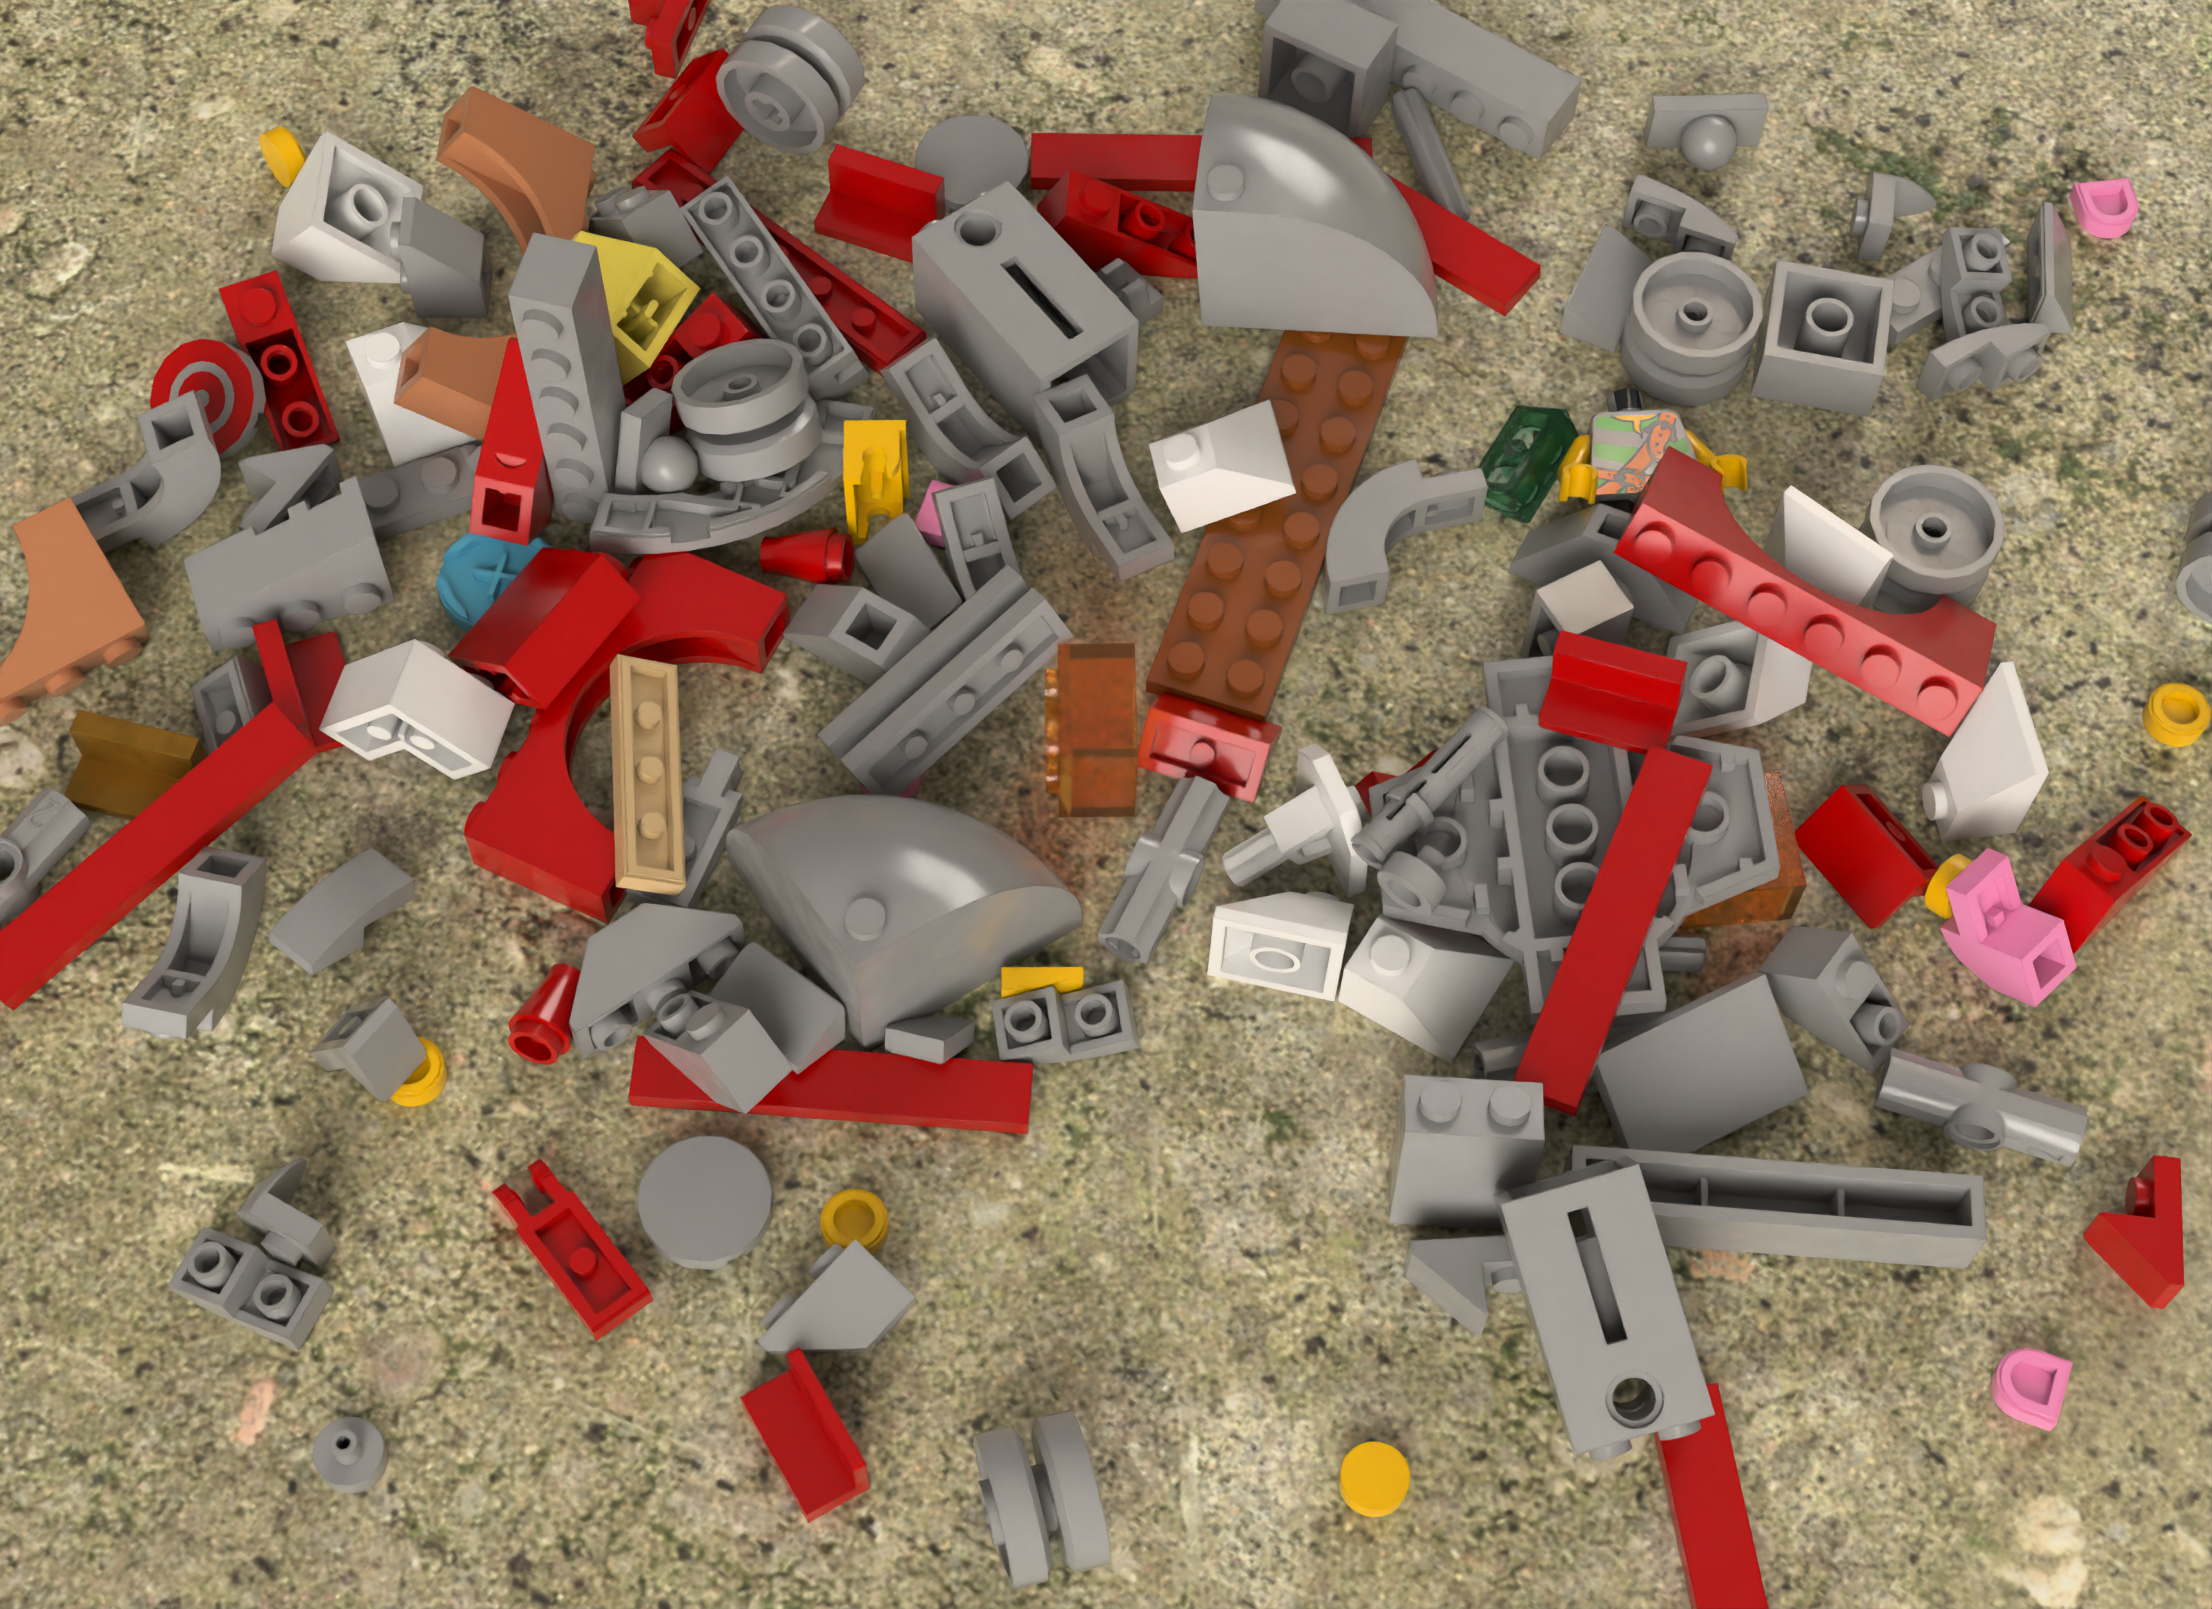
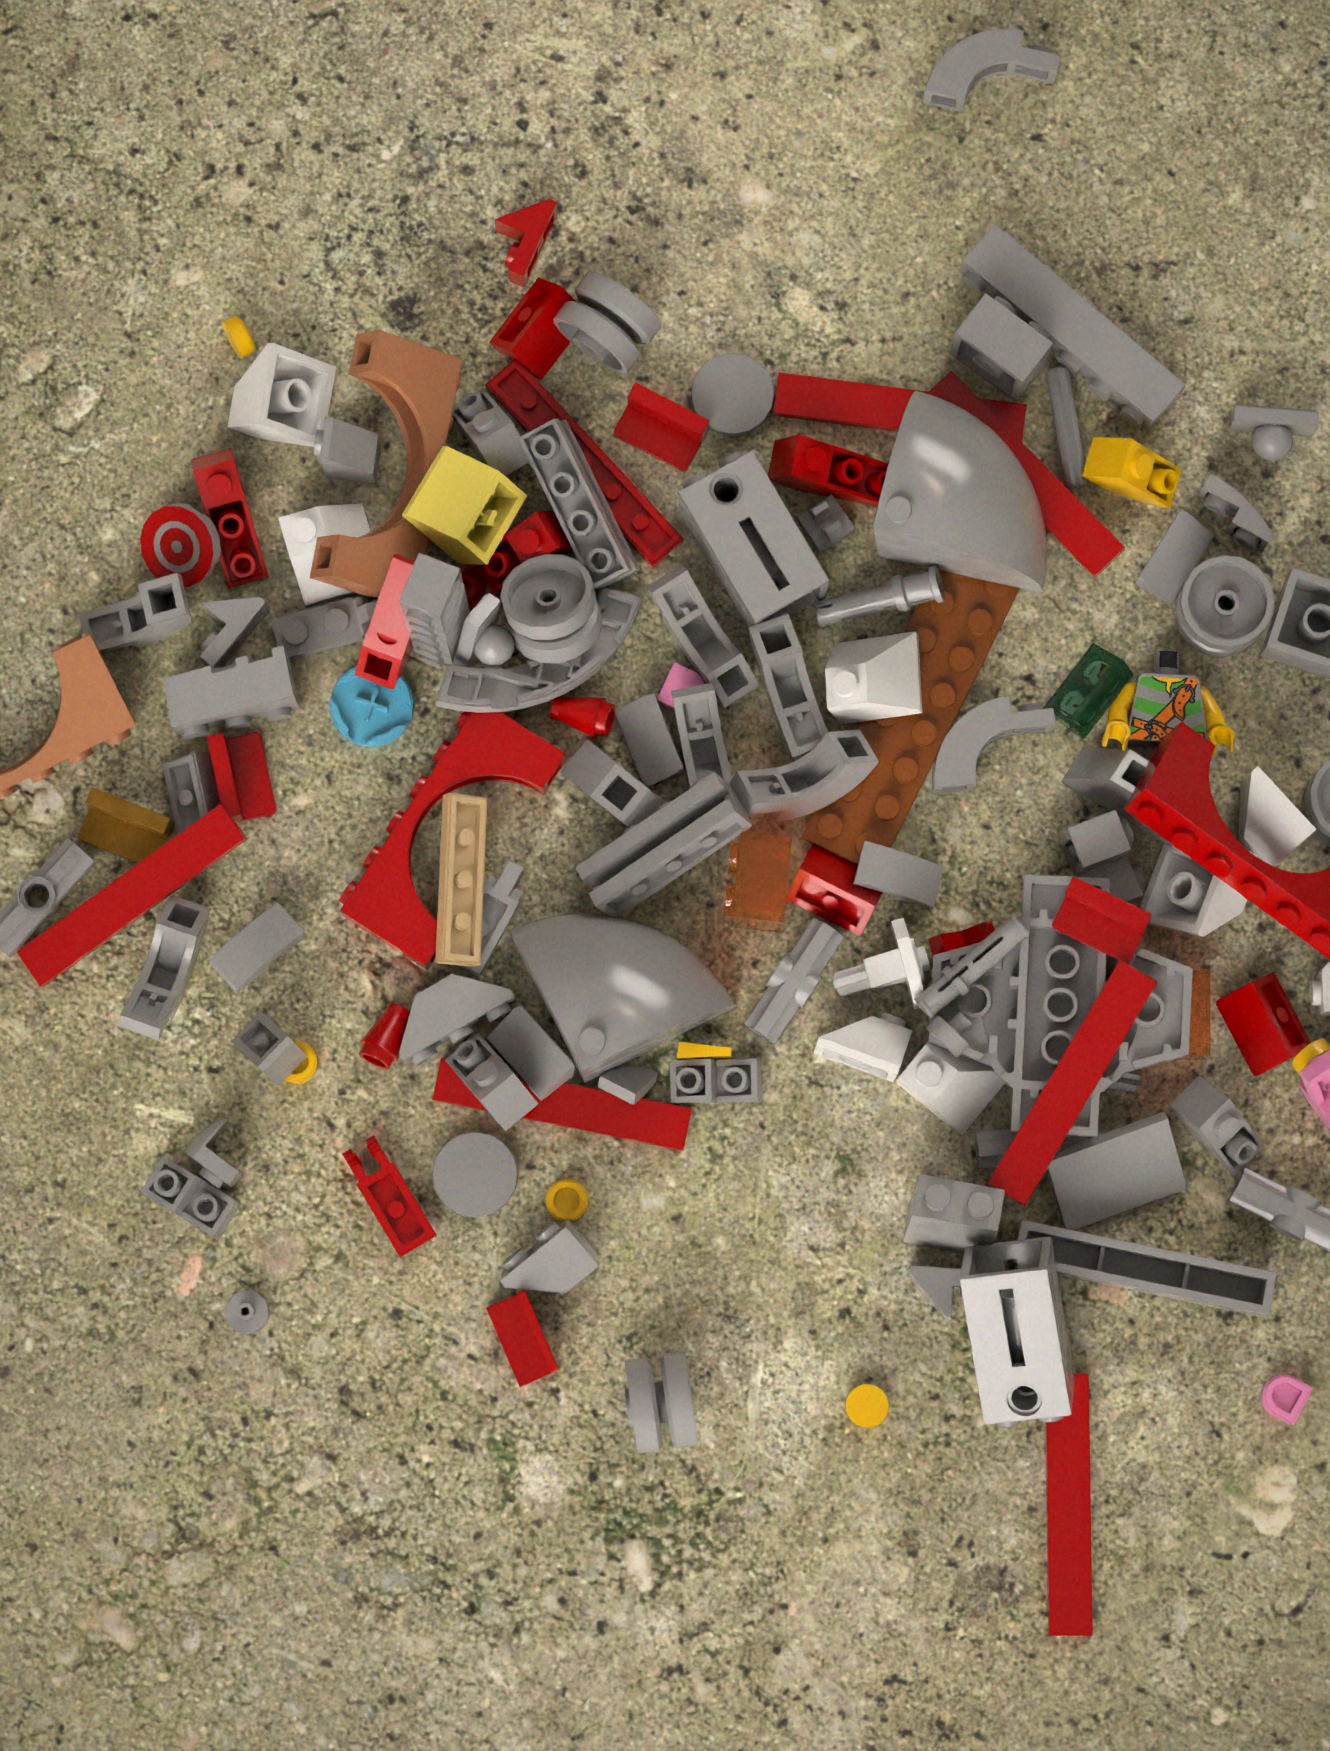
camera: 10 degrees right, 20 degrees up
white brick [319,639,515,780] -> none
red brick [447,547,642,710] -> none
yellow hinge [843,420,910,545] -> none
none -> light grey arch [730,730,879,823]
none -> light grey pin [815,565,945,627]
none -> light grey slope [853,841,944,909]
none -> yellow slope [1082,437,1182,508]

